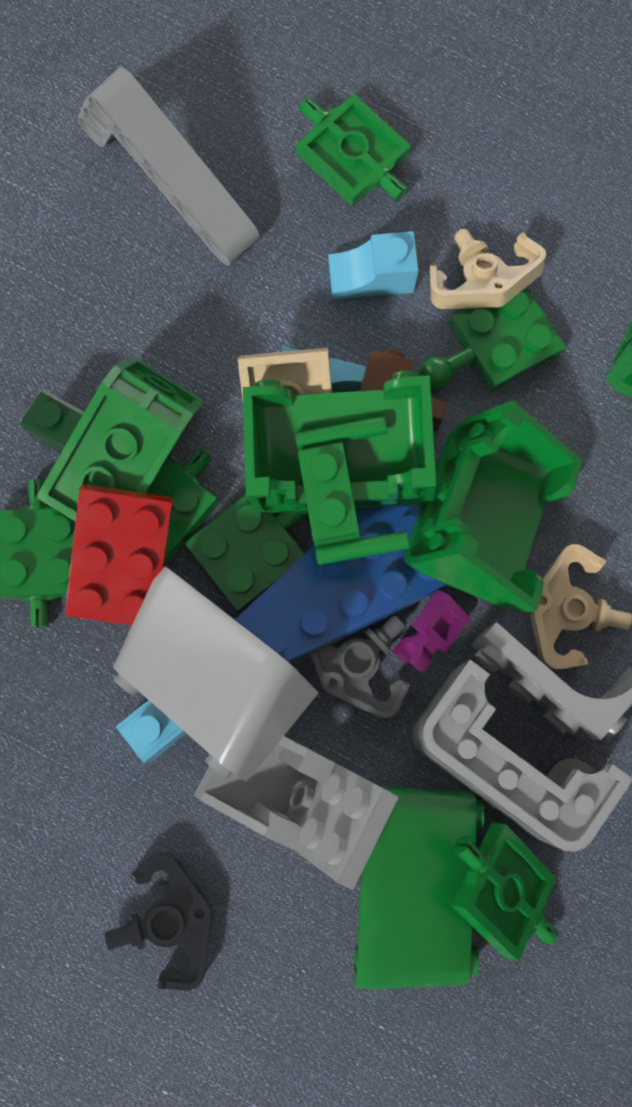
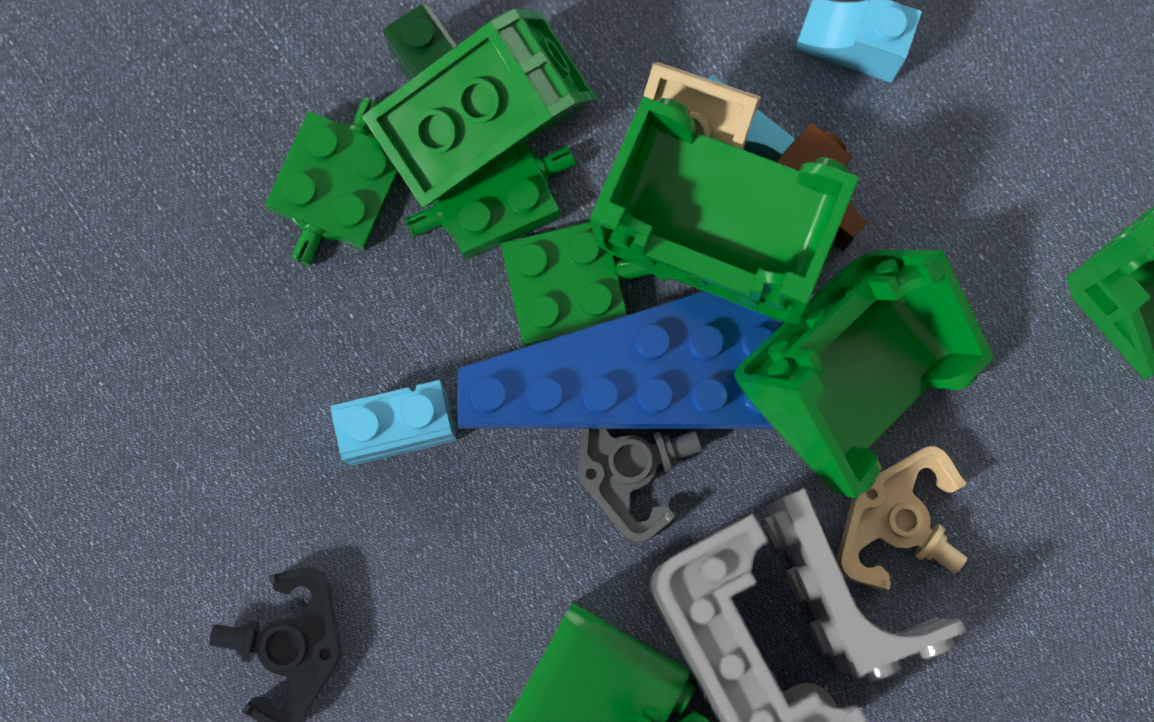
camera: 25 degrees right, 0 degrees up
red plate [65,484,173,625] -> none
light grey windscreen [113,566,318,782] -> none
light grey bracket [194,736,399,890] -> none
green plate [295,416,409,565] -> none
magenta plate [392,590,470,673] -> none
green plate [419,287,566,391] -> none
tan piece [430,229,546,309] -> none

